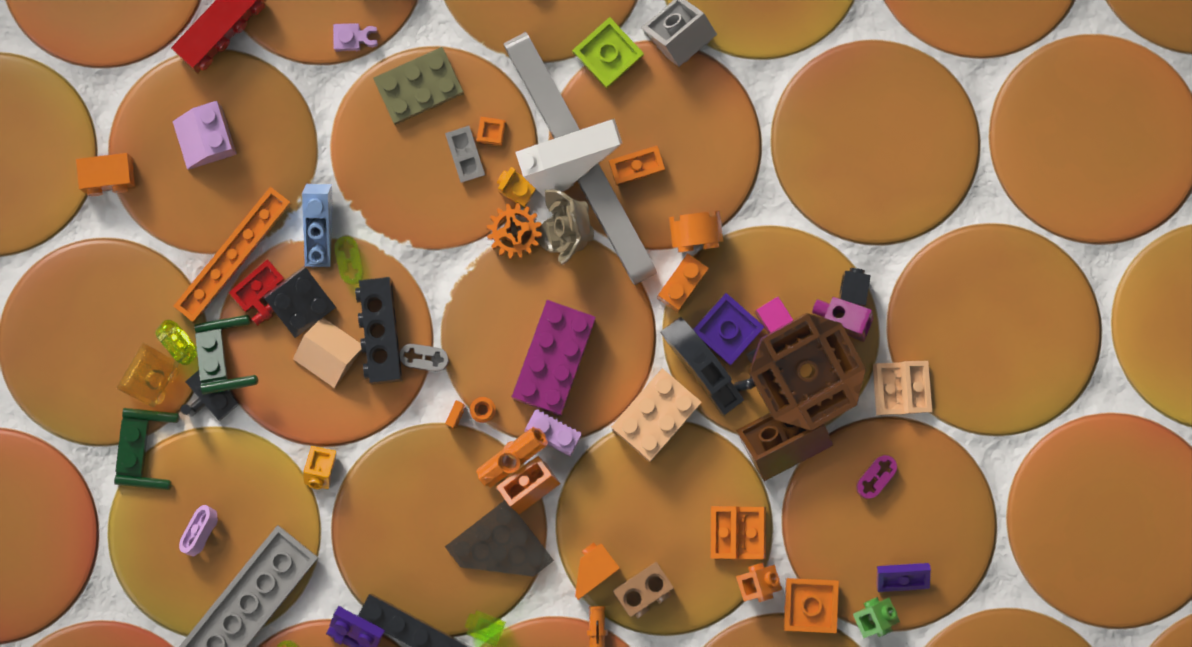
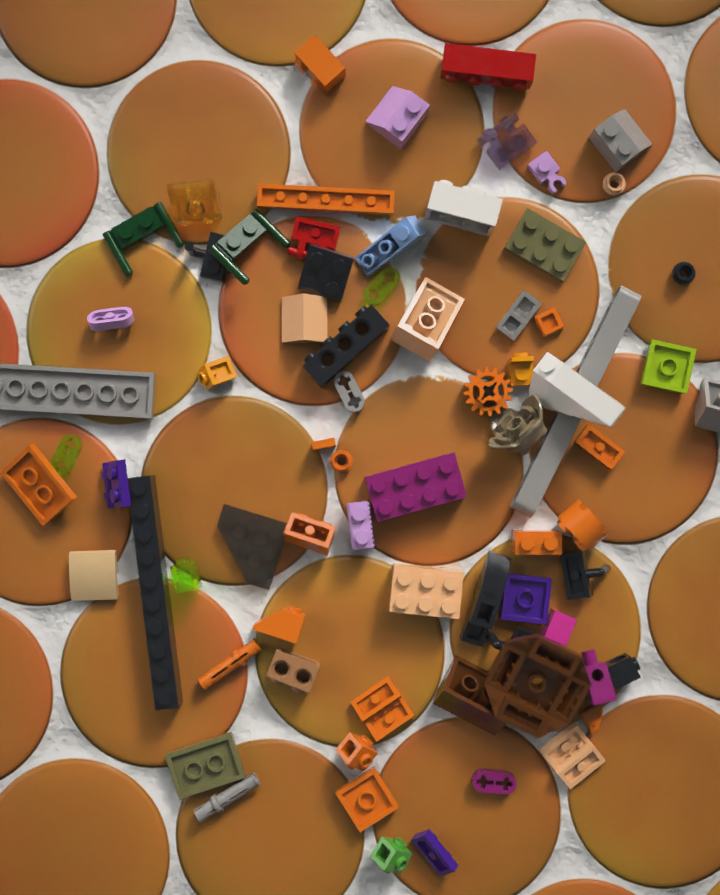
camera: 50 degrees right, 5 degrees up
clear neon green beam [155,320,197,365] -> none
orange piece [476,426,548,488] -> none
none -> light nougat slope [390,277,465,362]
none -> white brick [425,180,503,237]
none -> plate [477,113,537,171]
none -> black plate [560,551,611,600]
none -> orange tile [579,704,603,734]

